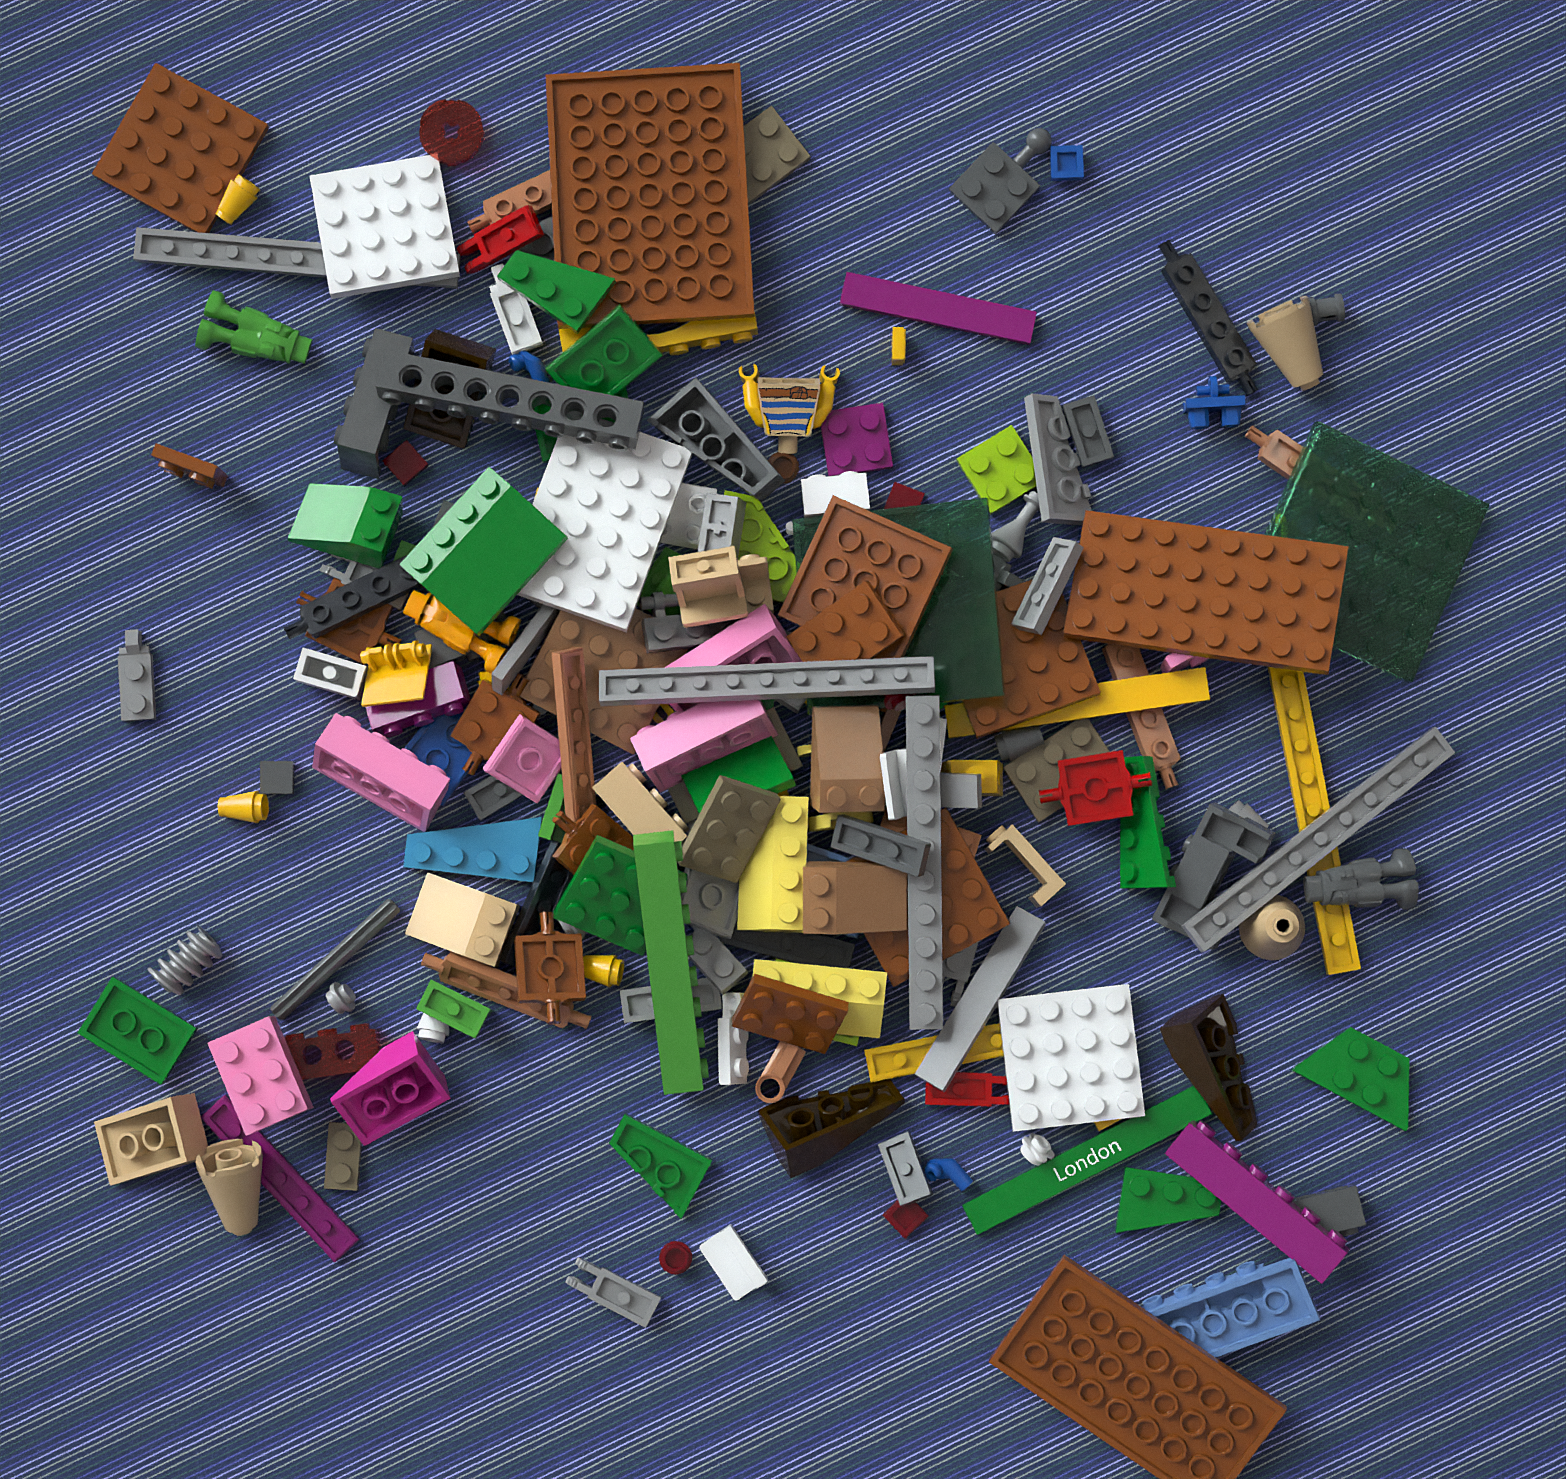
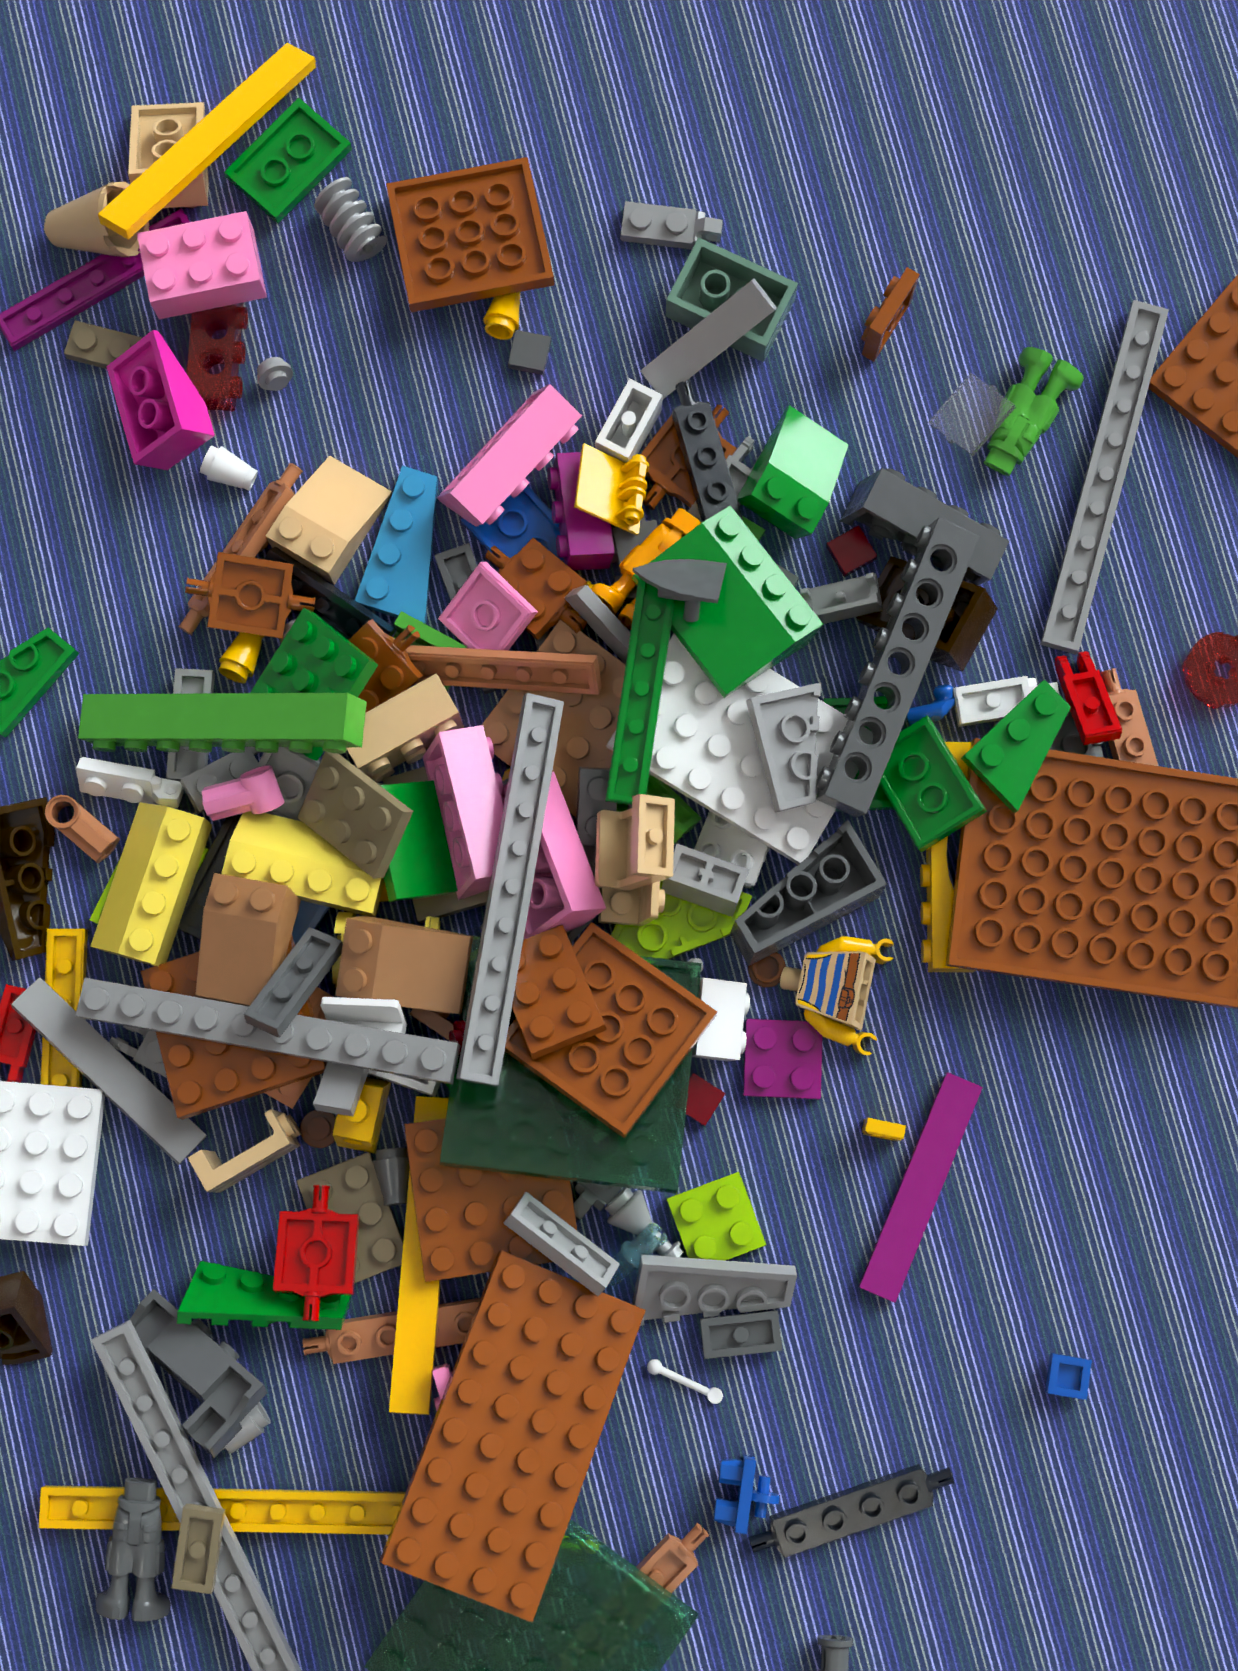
camera: 100 degrees right, 5 degrees down
yellow cone [215,174,260,225] -> none
dark grey axle [270,899,400,1020] -> none
white plate [310,154,460,299] -> none
bright green panel [416,980,493,1039] -> none
dark orange plate [732,974,849,1054] -> none
dark tan plate [744,105,811,206] -> none
dark grey plate [949,128,1052,235] -> none
tan cone [1239,895,1305,960] -> none
tan cone [1247,296,1323,391] -> none
none -> yellow tile [98,43,316,240]
none -> dark tan plate [171,1503,226,1594]
none -> bright pink piece [202,765,285,821]
none -> reddish brown plate [300,1110,336,1148]
none -> dark orange plate [386,157,555,313]
none -> green tile [605,577,675,805]
none -> clear light blue axle [609,1222,668,1286]
none -> dark grey shield [633,559,727,622]
none -> light grey tile [640,278,777,400]
none -> white hinge [647,1359,723,1404]
none -> sand green brick [666,237,798,362]
none -> light grey wing [746,682,821,812]
none -> light grey hinge [800,572,883,624]
none -> clear piece [928,373,1016,456]

